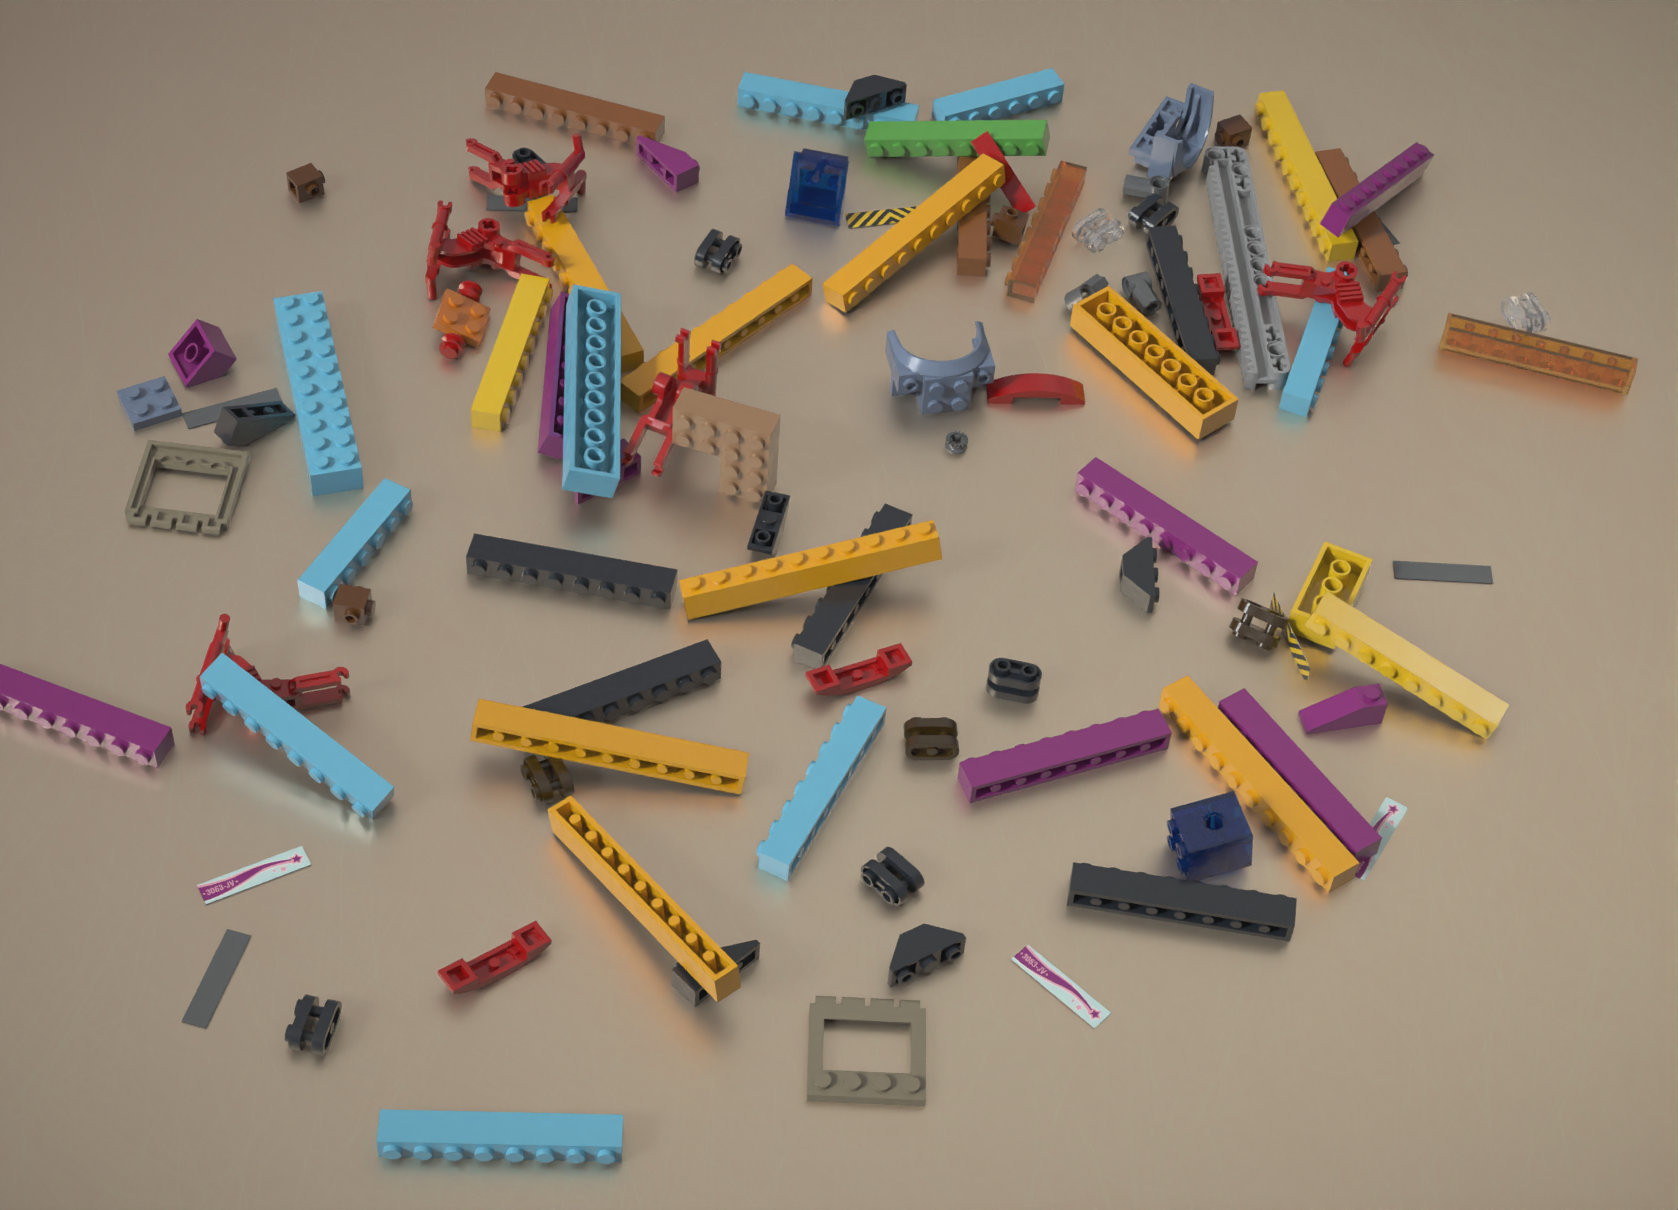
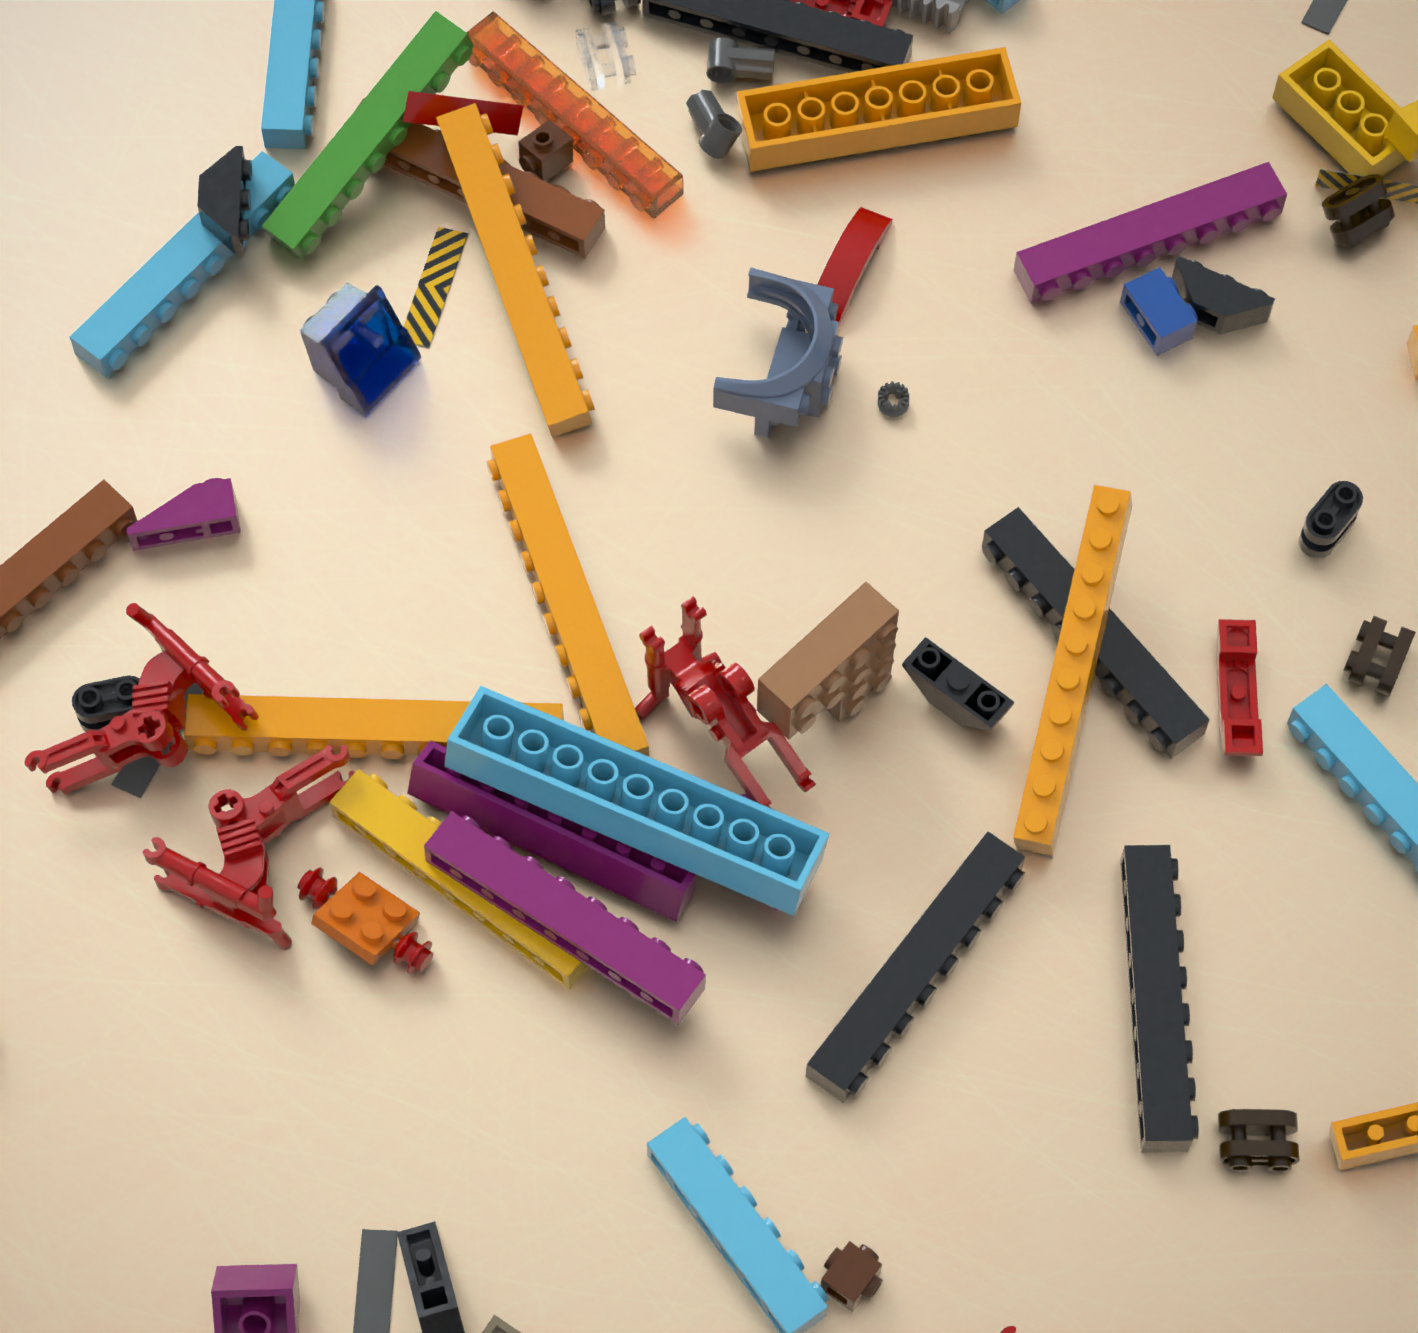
camera: 60 degrees left, 15 degrees up
medium azure brick [273,291,364,496] -> none
light orange brick [470,699,749,795] -> none
black brick [694,229,742,275] -> none
none -> magenta brick [424,811,706,1025]
none -> blue brick [1120,267,1197,356]

